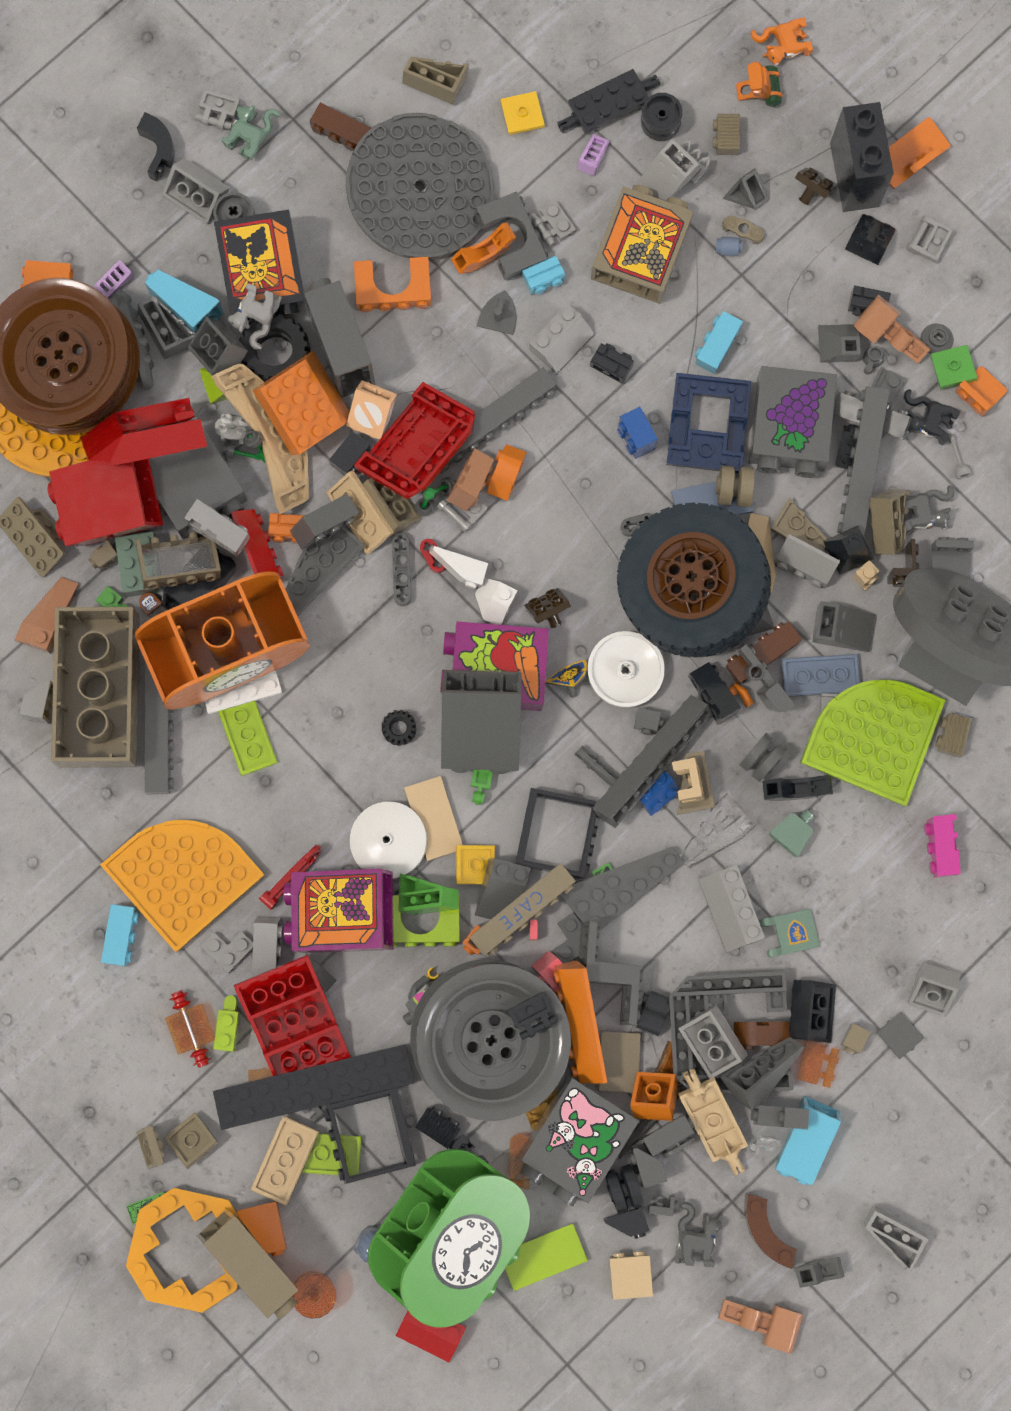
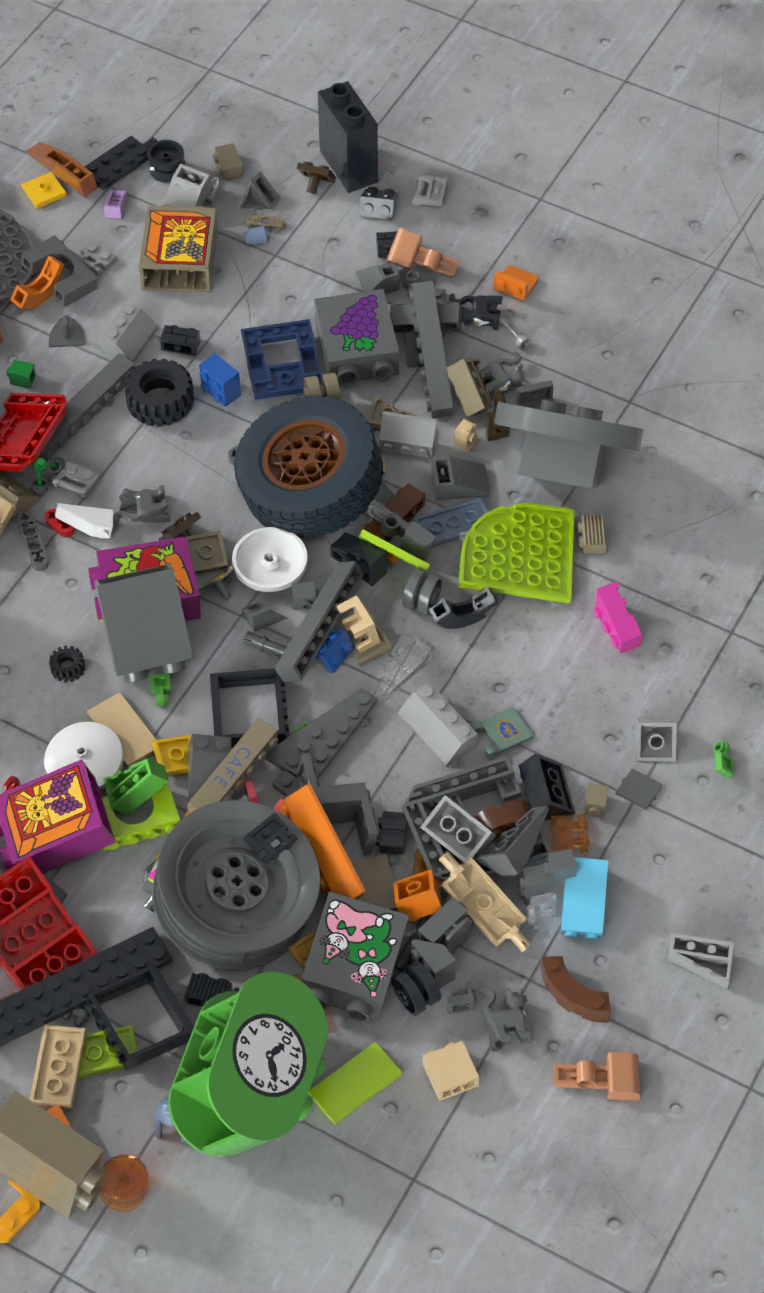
camera: 15 degrees left, 25 degrees down
red slope [395,1310,467,1363] -> none
nougat wedge [446,448,494,511] -> none
white slope [475,578,518,625] -> none
orange brick [486,444,527,501] -> none
medium azure brick [522,256,565,295] -> none
black slope [603,1207,649,1239] -> none
medium azure brick [695,311,743,374] -> none
orange piece [736,62,782,107] -> none
orange animal [750,17,813,66] -> none
sand green torso [768,809,814,858] -> none
dark grey brick [795,1257,845,1288] -> none
black slope [823,525,874,575] -> none
orange bracket [889,117,951,189] -> none
dark grey piece [920,323,954,354] -> none
bright green plate [930,345,977,390] -> none
none -> green brick [7,360,36,388]
none -> dark orange slope [26,142,98,197]
none -> dark grey animal [113,485,170,525]
none -> black tyre [125,358,194,427]
none -> dark tan hinge [186,530,228,573]
none -> dark grey slope [242,602,287,632]
none -> lime tile [359,530,430,571]
none -> bright green plate [713,741,735,778]

